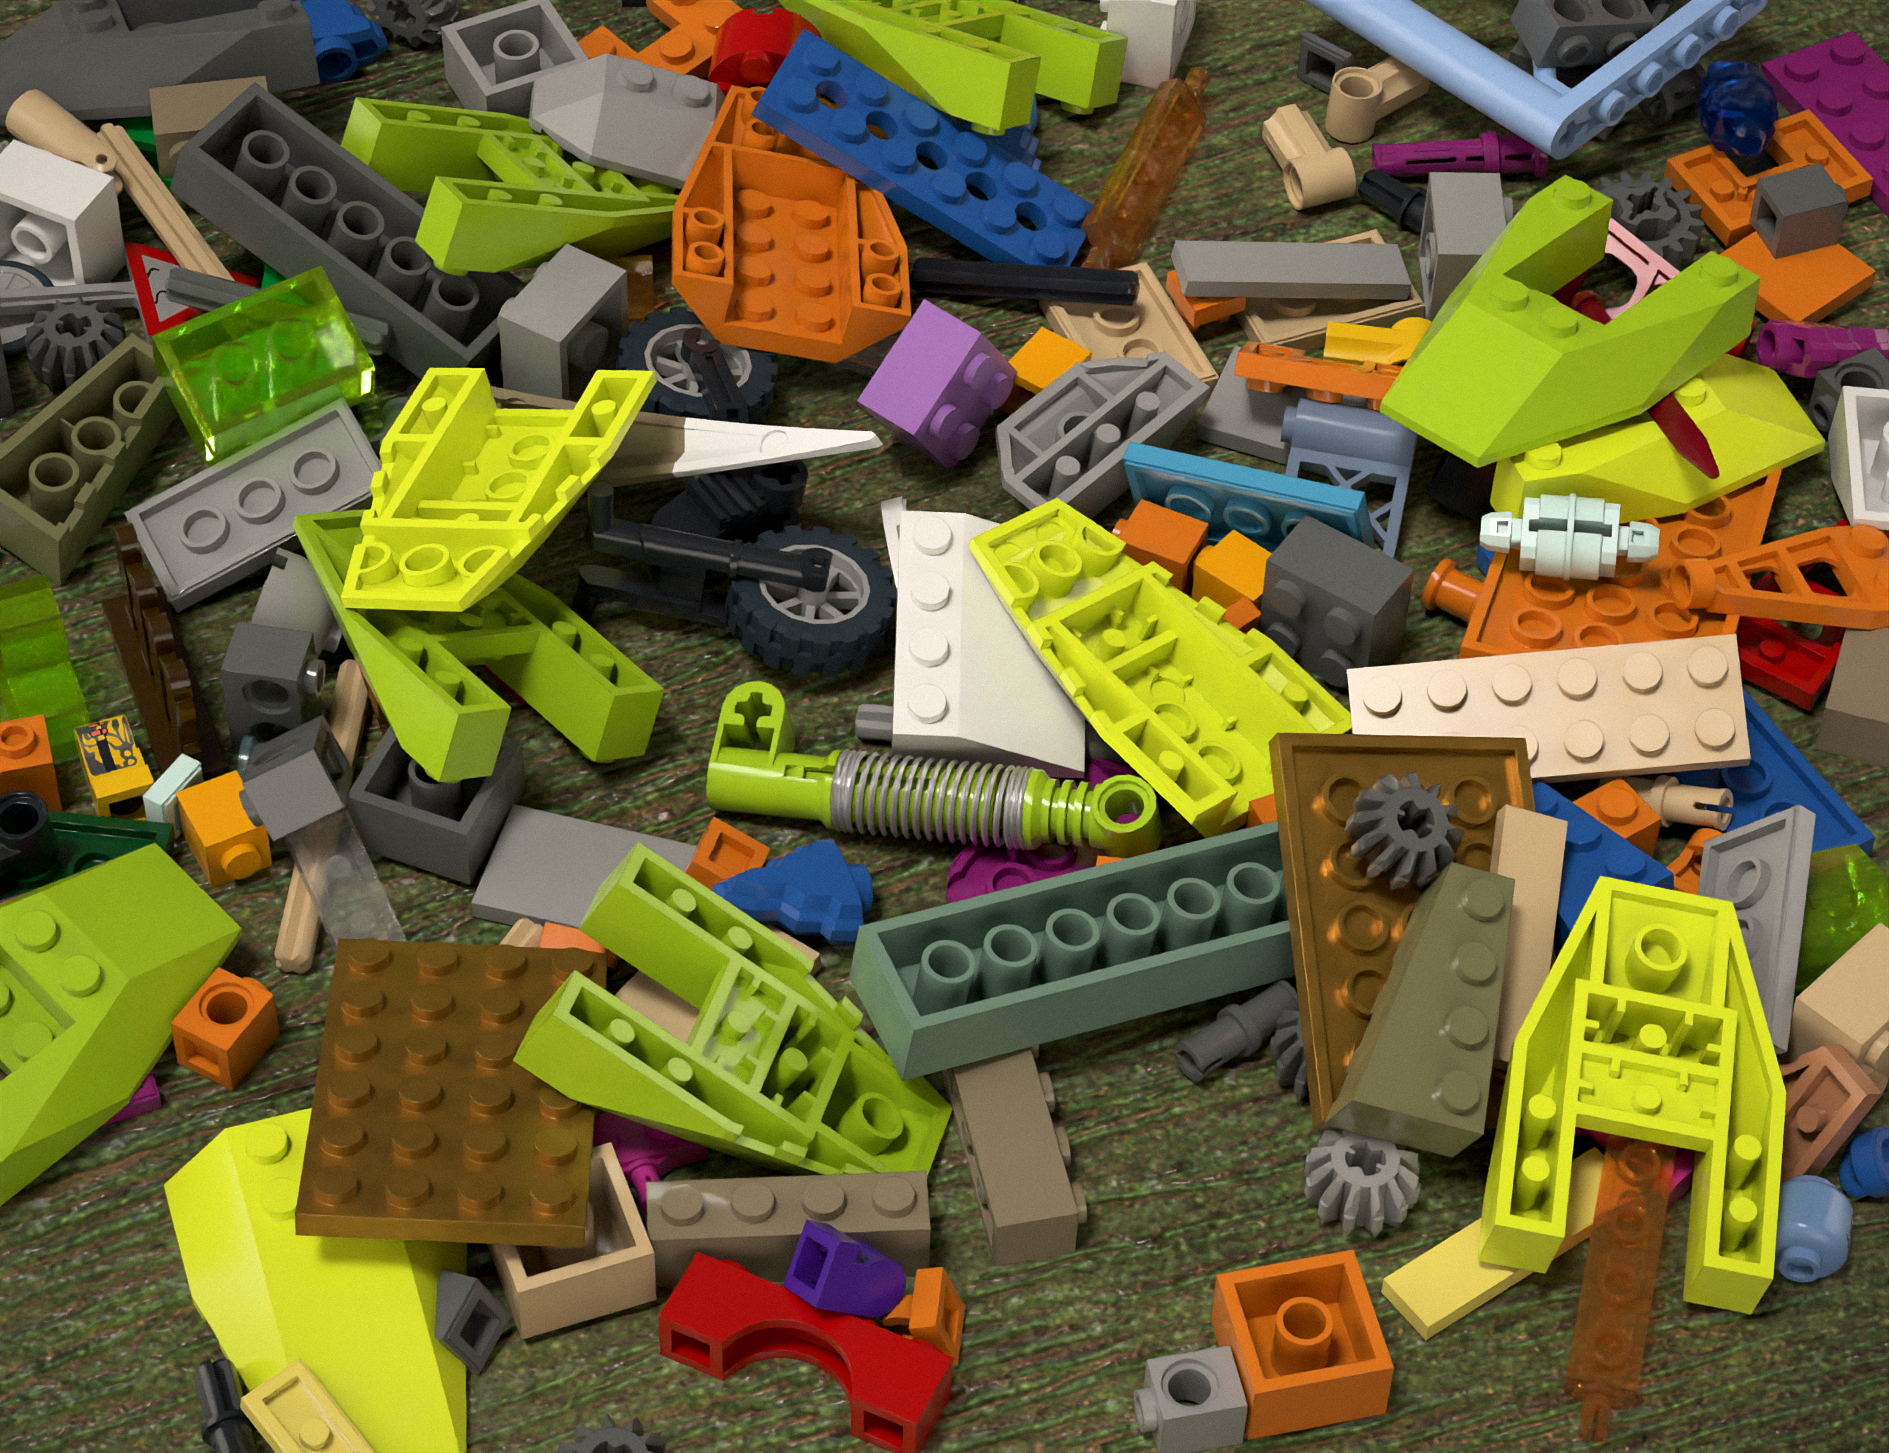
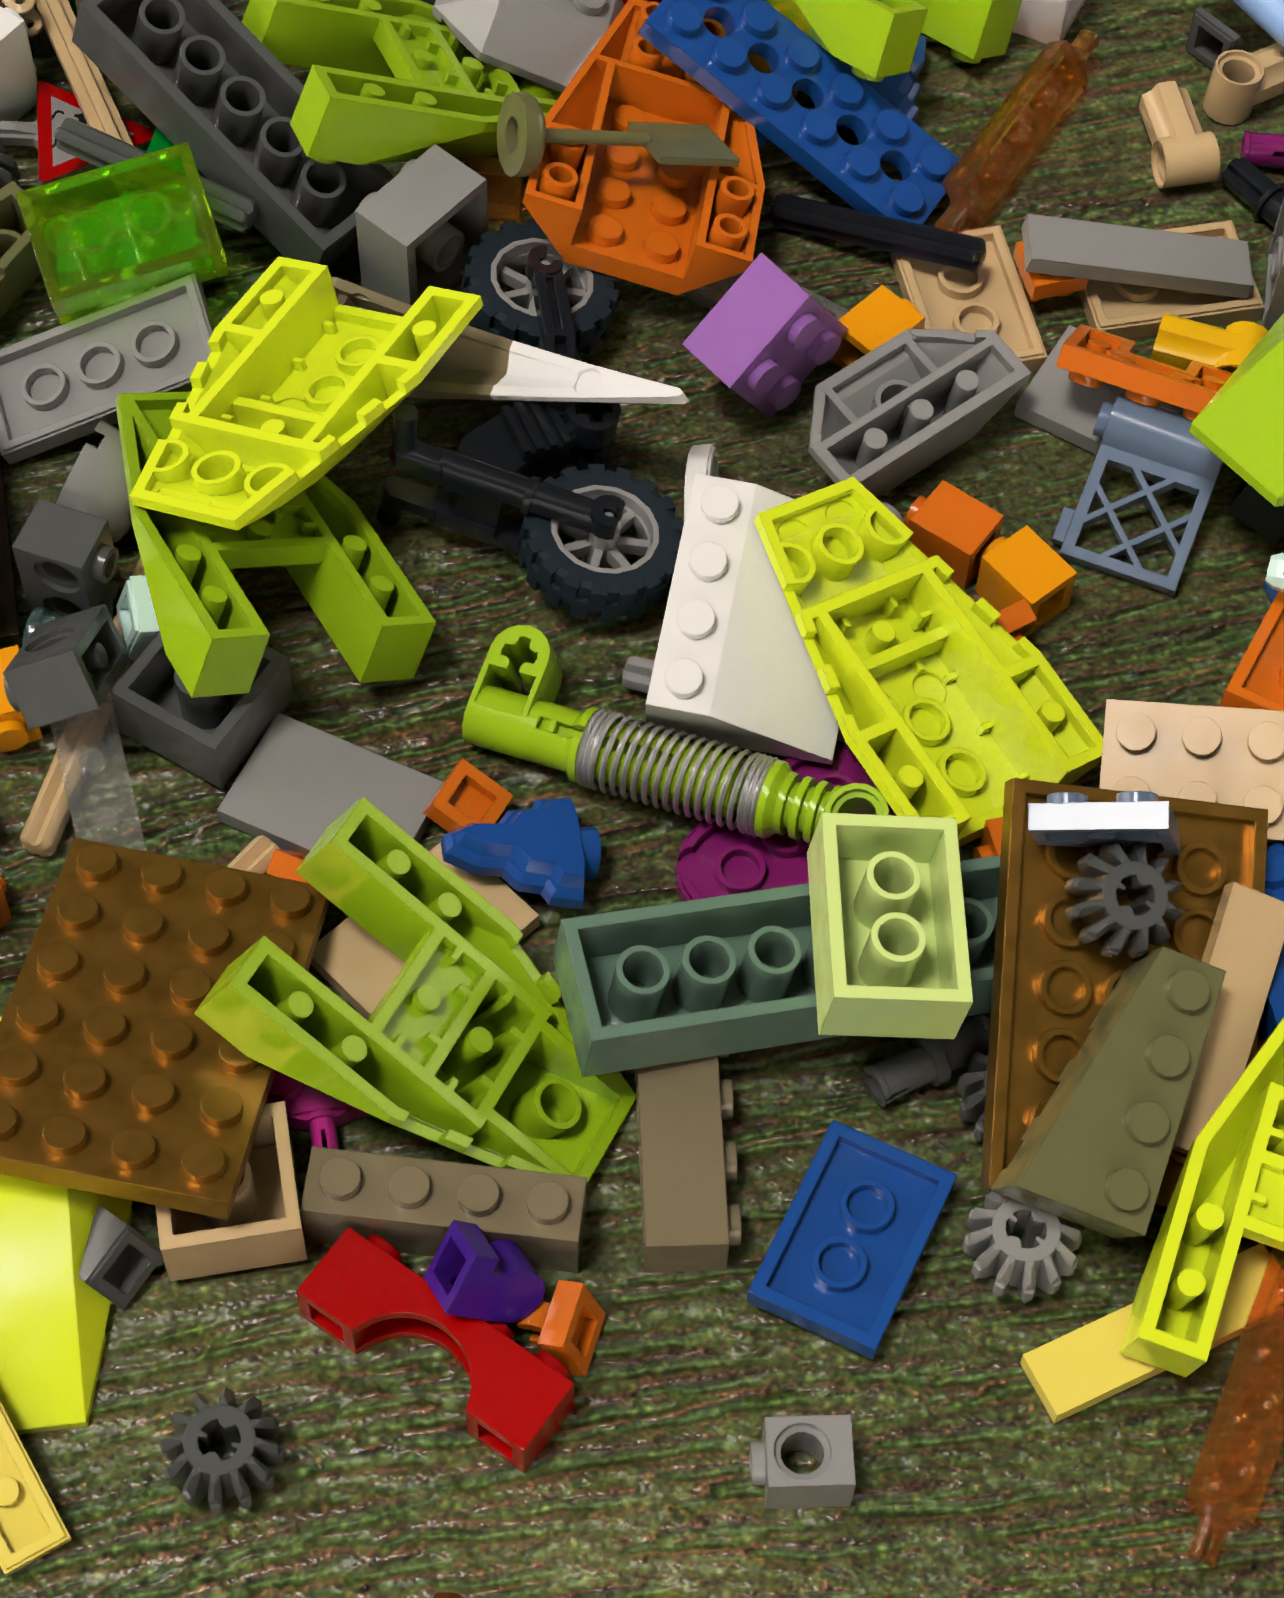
camera: 10 degrees right, 10 degrees up
dark azure tile [1122,441,1376,553] -> none
orange brick [1211,1249,1394,1440] -> none
dark grey brick [1258,515,1415,691] -> none
orange bush [1421,558,1484,628] -> none
none -> light aqua tile [116,575,160,660]
none -> olive piece [497,92,740,177]
none -> blue plate [746,1120,957,1360]
none -> yellowish green brick [807,812,973,1039]
none -> wing [1028,791,1180,855]

